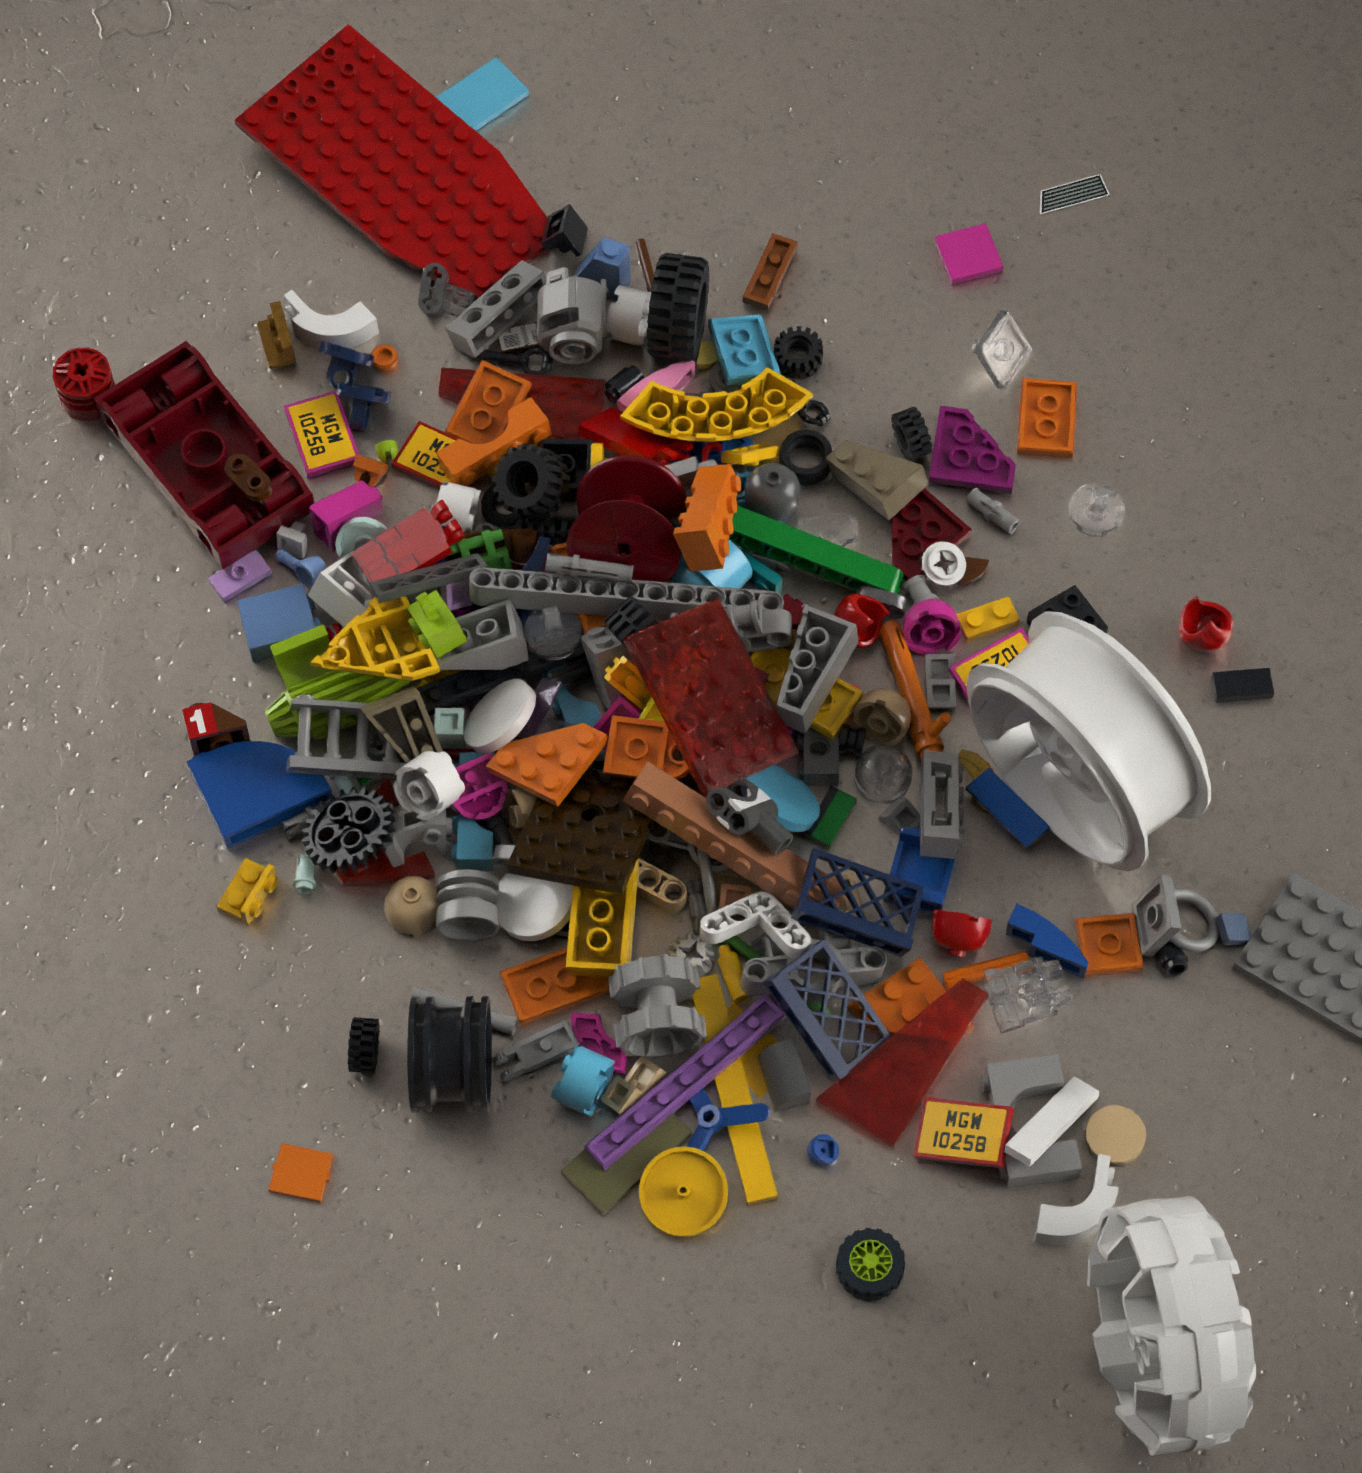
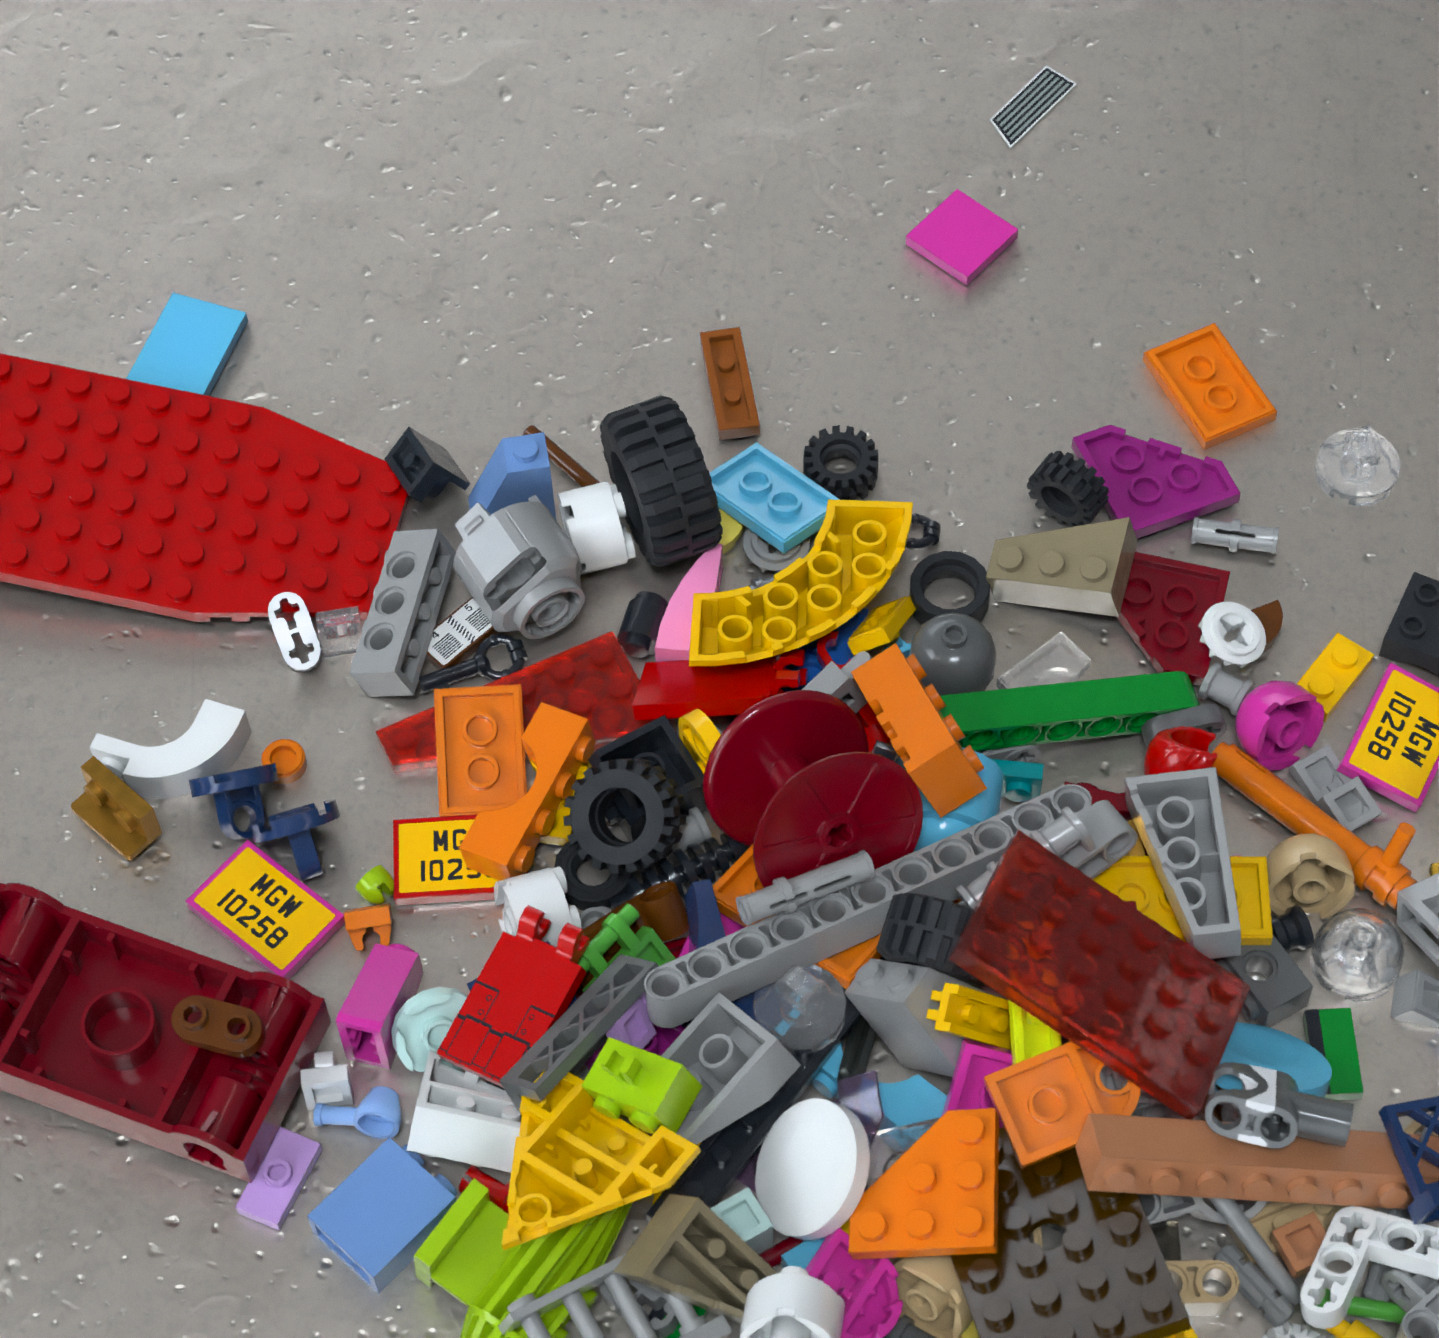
camera: 30 degrees left, 5 degrees down
clear tile [972,310,1032,389] -> none

